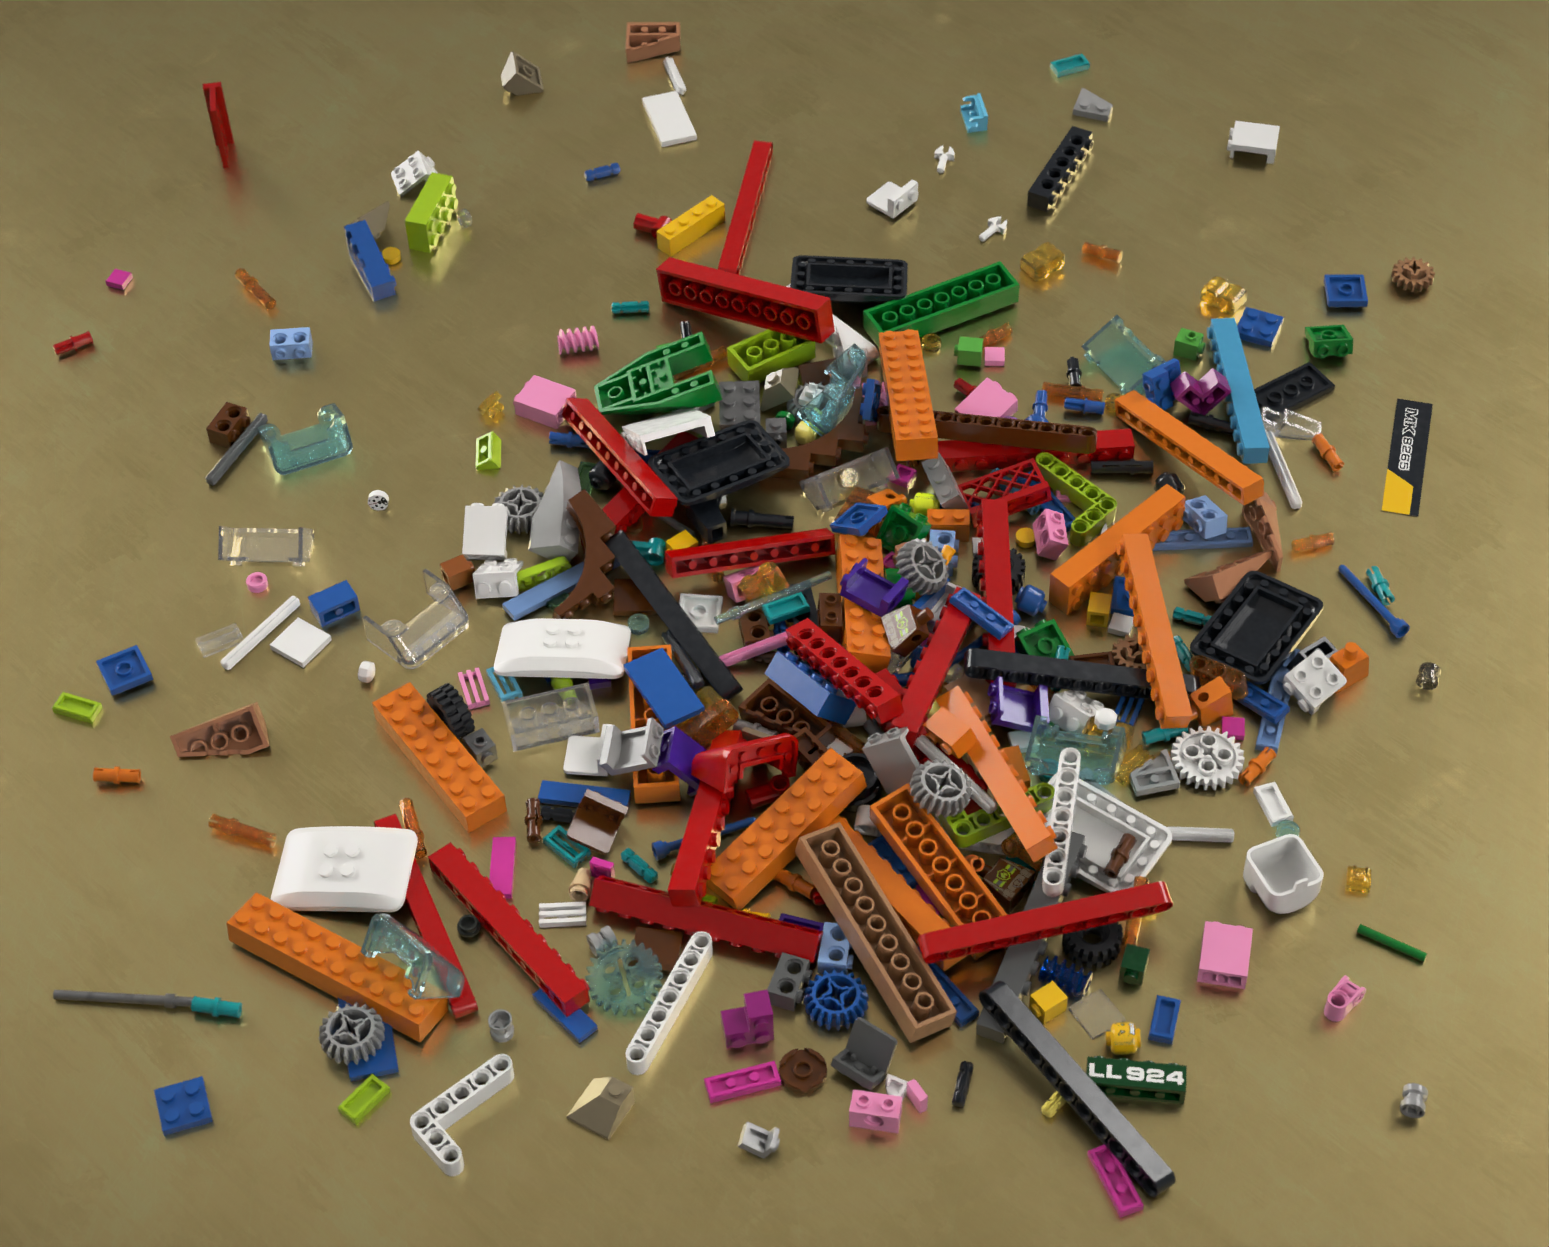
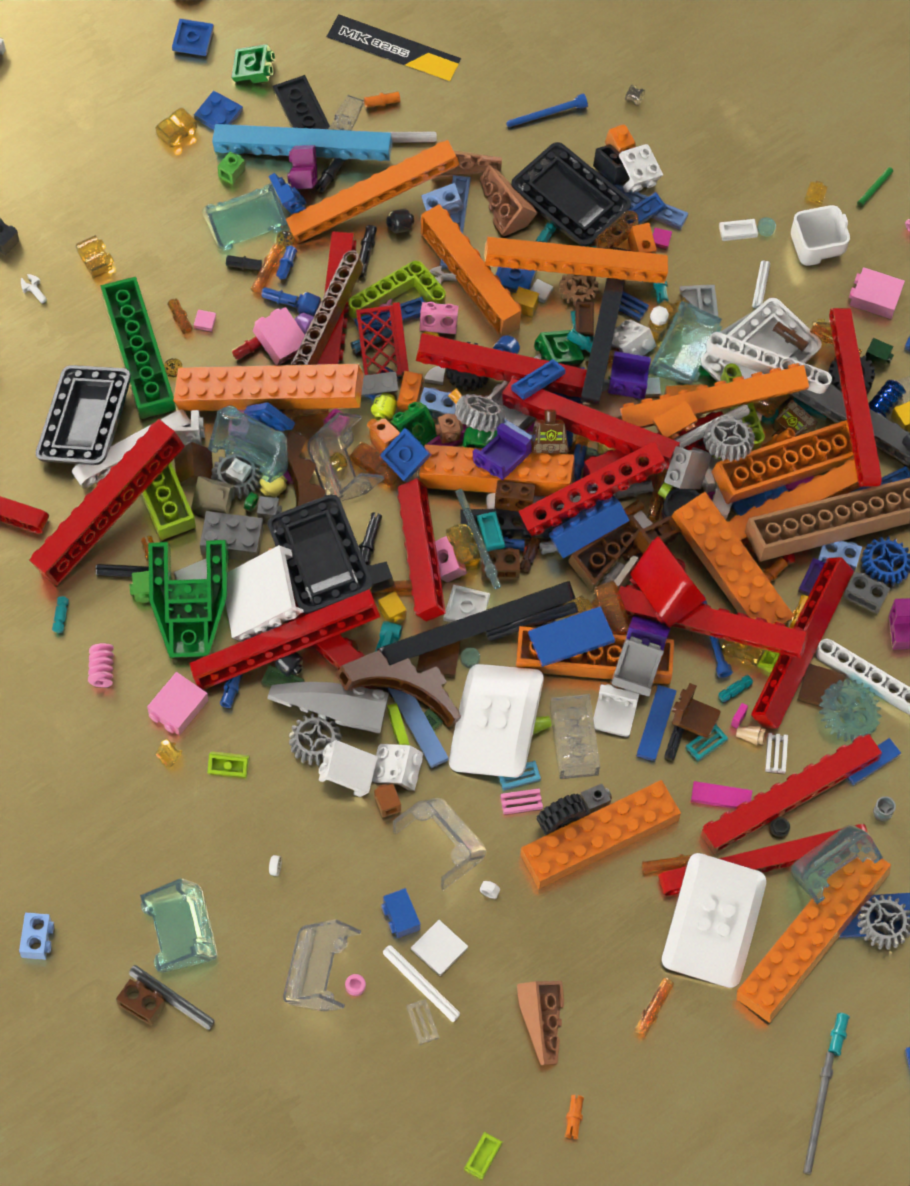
camera: 85 degrees left, 15 degrees up
blue plate [96,645,153,696] -> none
reddish brown pin [524,798,543,843] -> none
light grey wheel [586,926,618,957] -> none
bright pink axle [719,632,788,667] -> none
bright green brick [954,336,983,366] -> none
clear orange pin [1082,242,1123,262] -> none
white gear [1170,726,1245,790] -> none
orange pin [1238,747,1277,787] -> none
clear orange axle [1291,532,1334,552] -> none
teal pin [1366,566,1395,605] -> none

